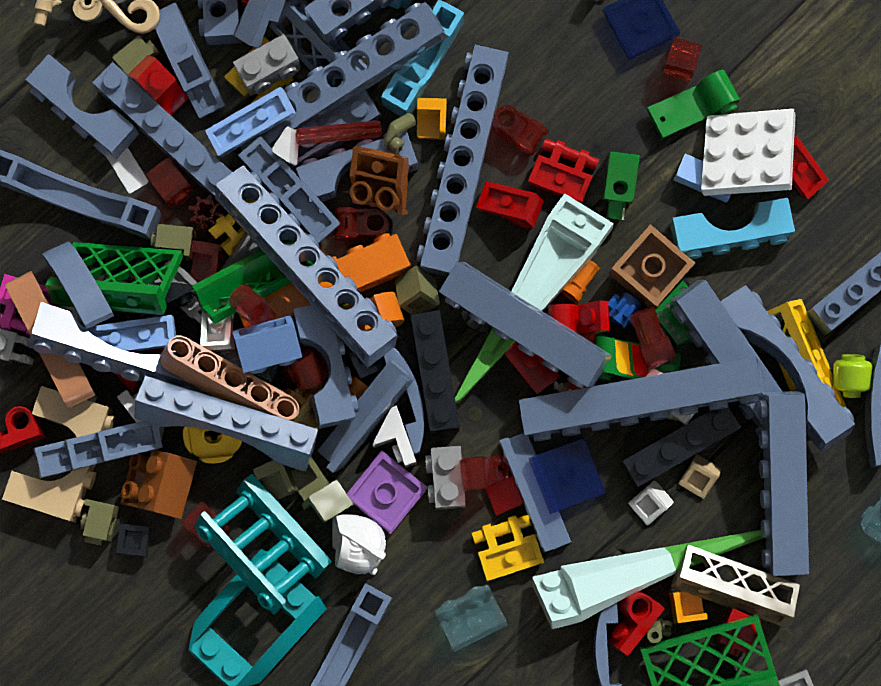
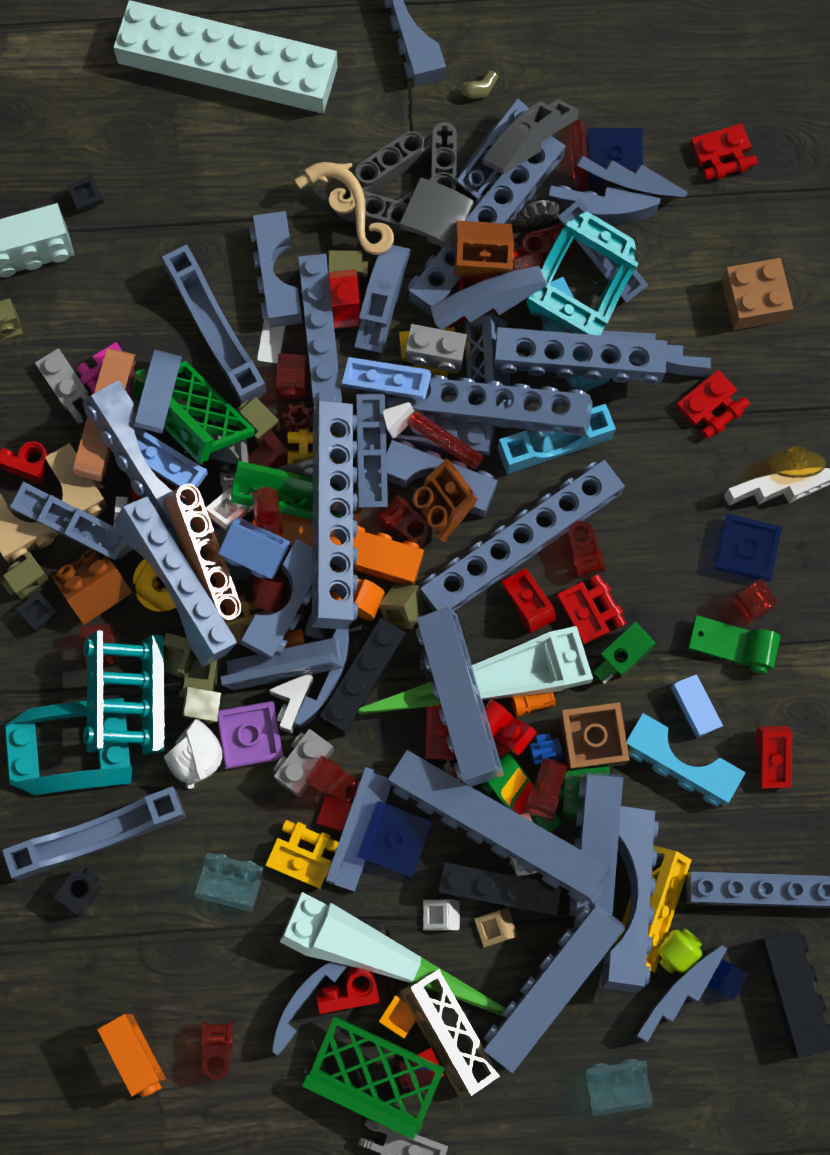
camera: 35 degrees right, 5 degrees down
olive arm [384,113,416,154] -> none
light orange panel [417,98,447,140] -> none
olive arm [646,618,672,644] -> none
white plate [701,109,796,196] -> none

